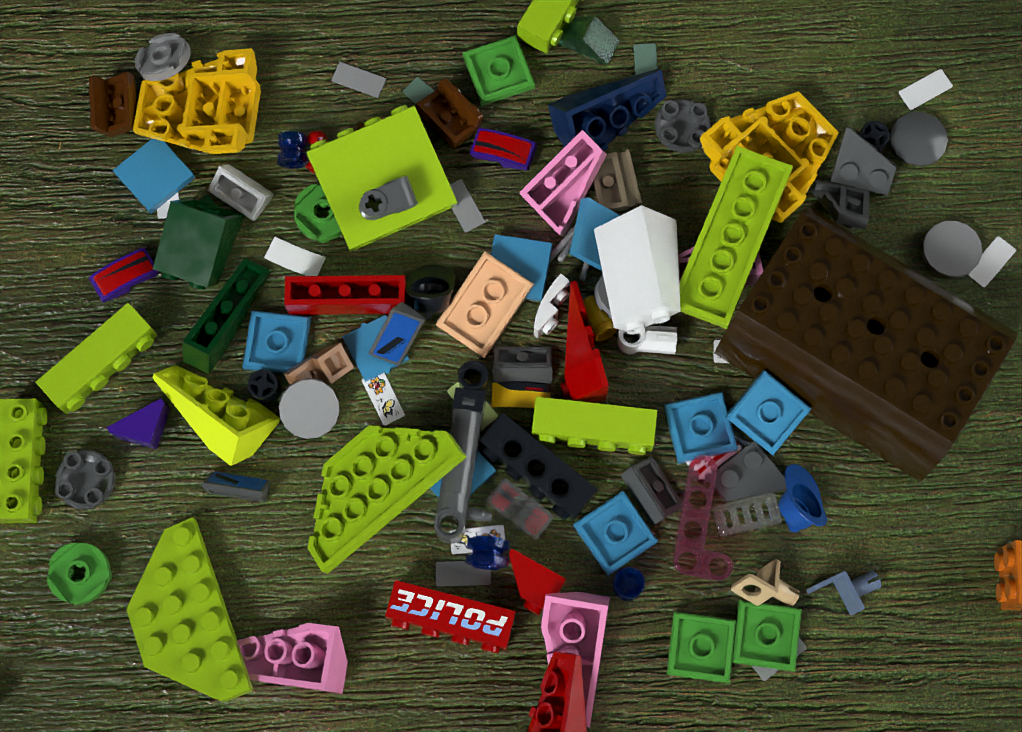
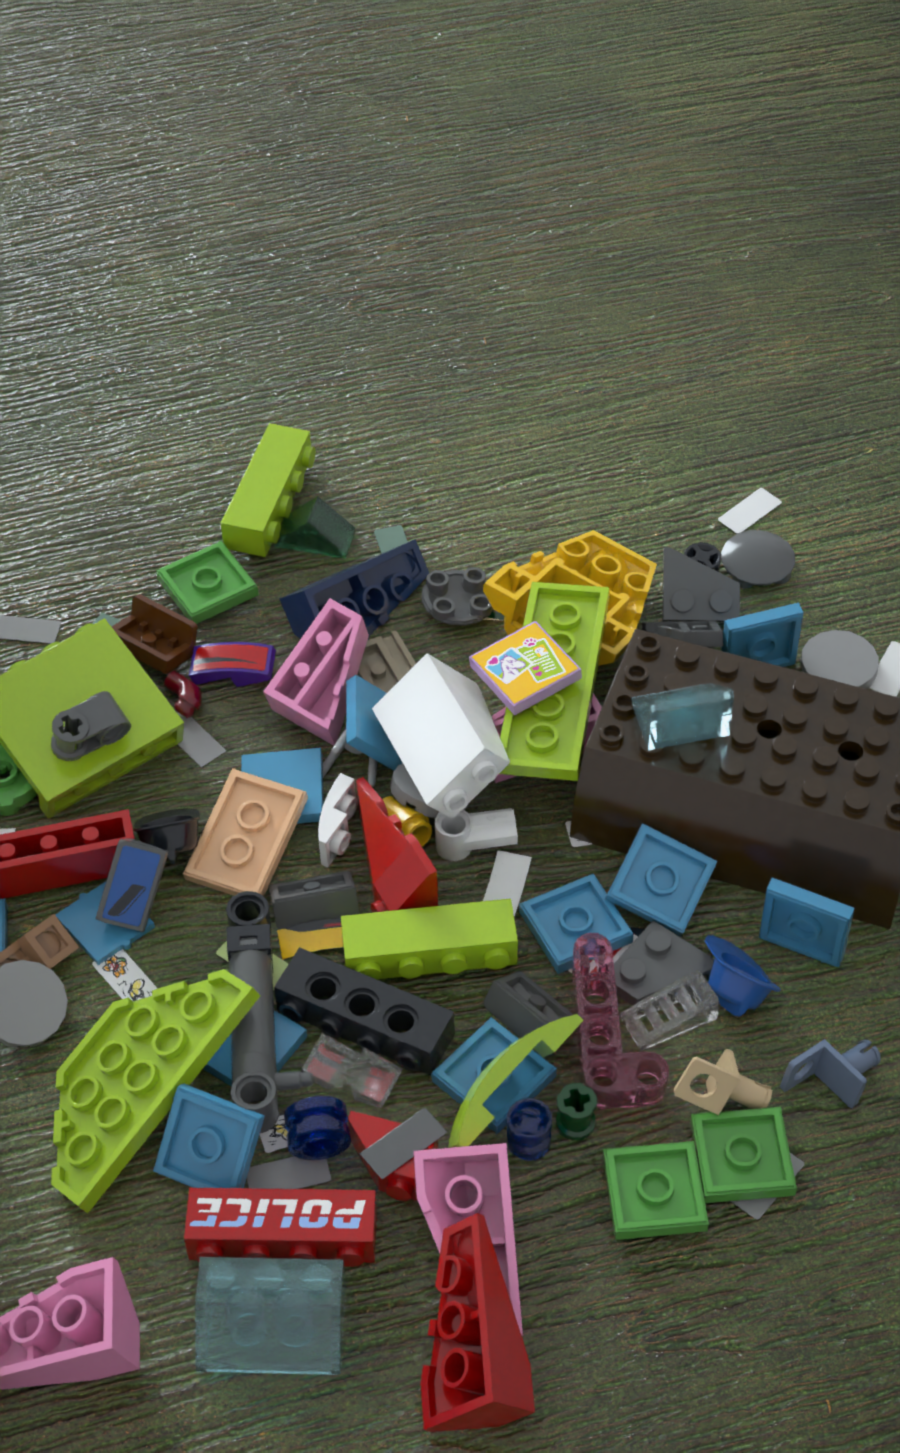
camera: 15 degrees left, 25 degrees down
none -> dark azure tile [153,1084,265,1188]
none -> dark red arm [164,671,202,718]
none -> clear light blue slope [195,1257,346,1375]
none -> dark grey sticker [359,1107,448,1179]
none -> lime slope [448,1014,584,1148]
none -> tile [469,621,582,715]
none -> white sticker [483,850,532,916]
none -> dark green bush [556,1083,597,1141]
none -> clear light blue slope [631,683,734,750]
none -> dark azure tile [721,603,804,667]
none -> dark azure tile [759,878,855,967]

